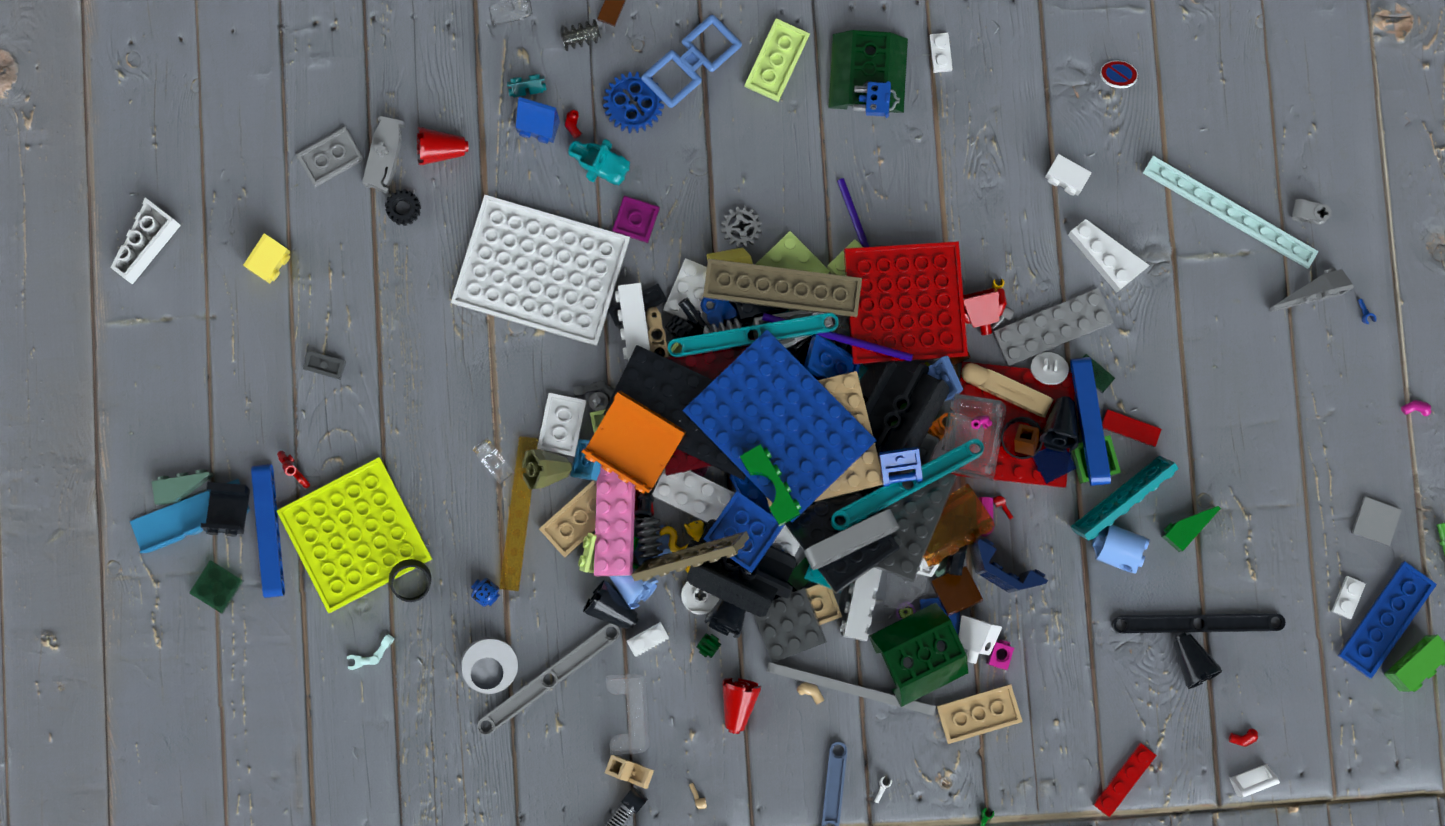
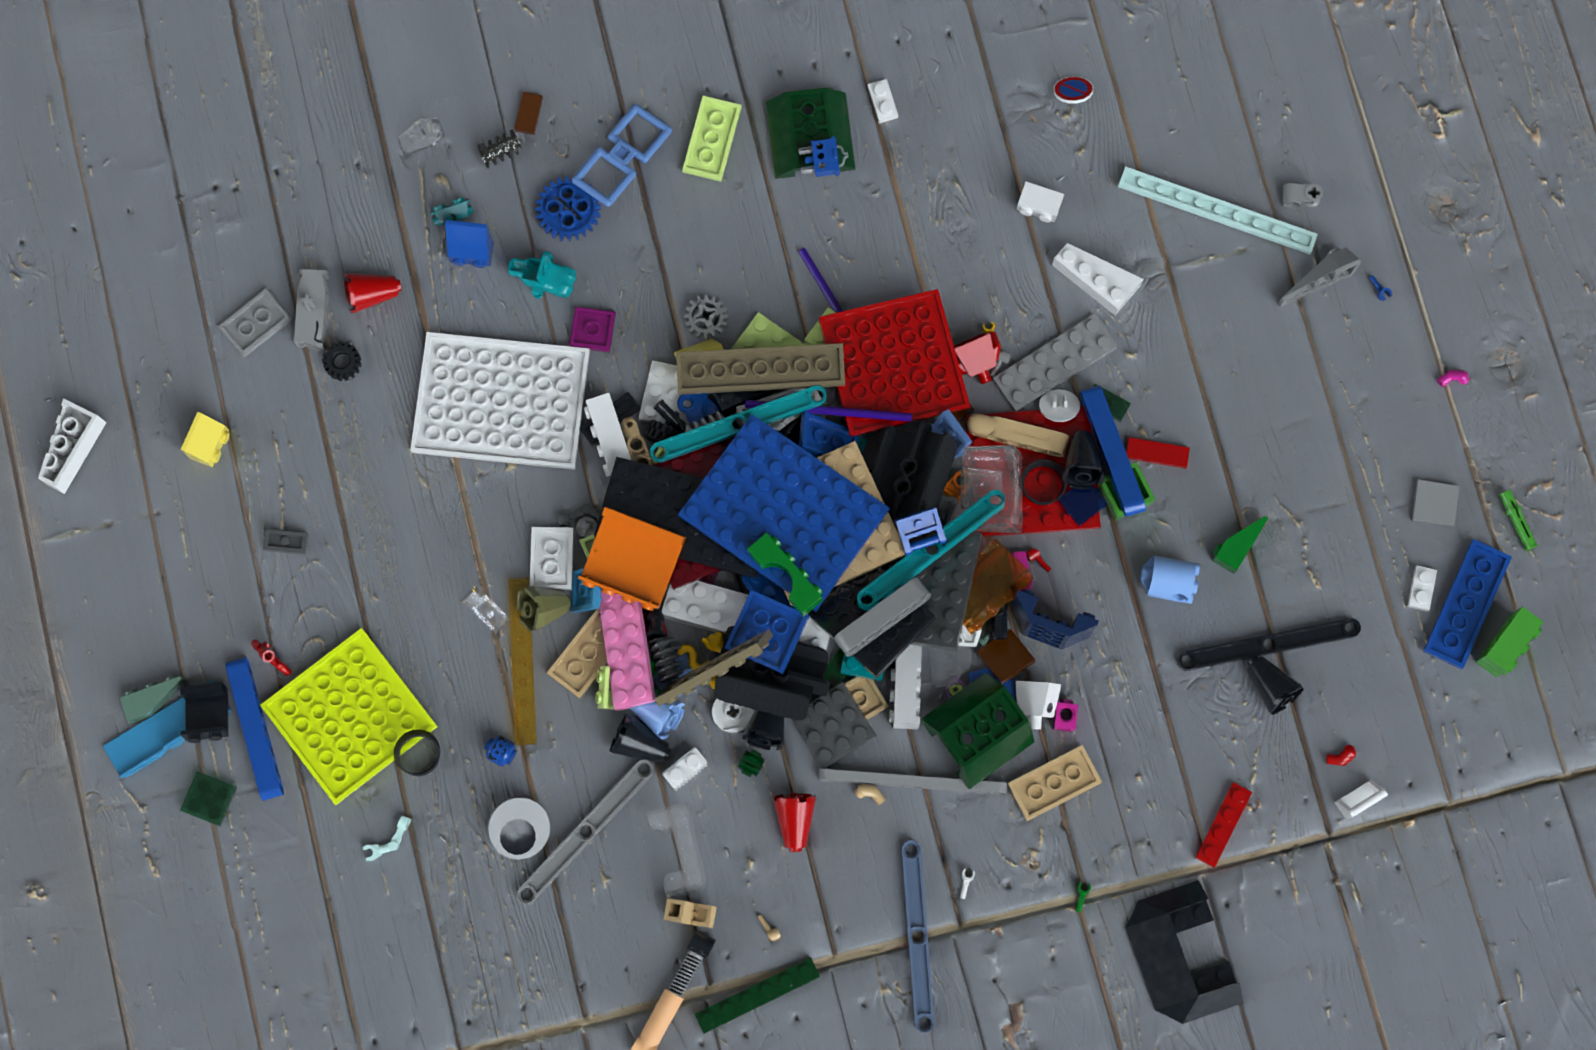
camera: 10 degrees left, 5 degrees down
red arm [564,110,582,139] -> none
dark pink arm [971,415,992,429] -> none
reddish brown brick [1014,424,1039,456] -> none
teal plate [1070,456,1179,541] -> none

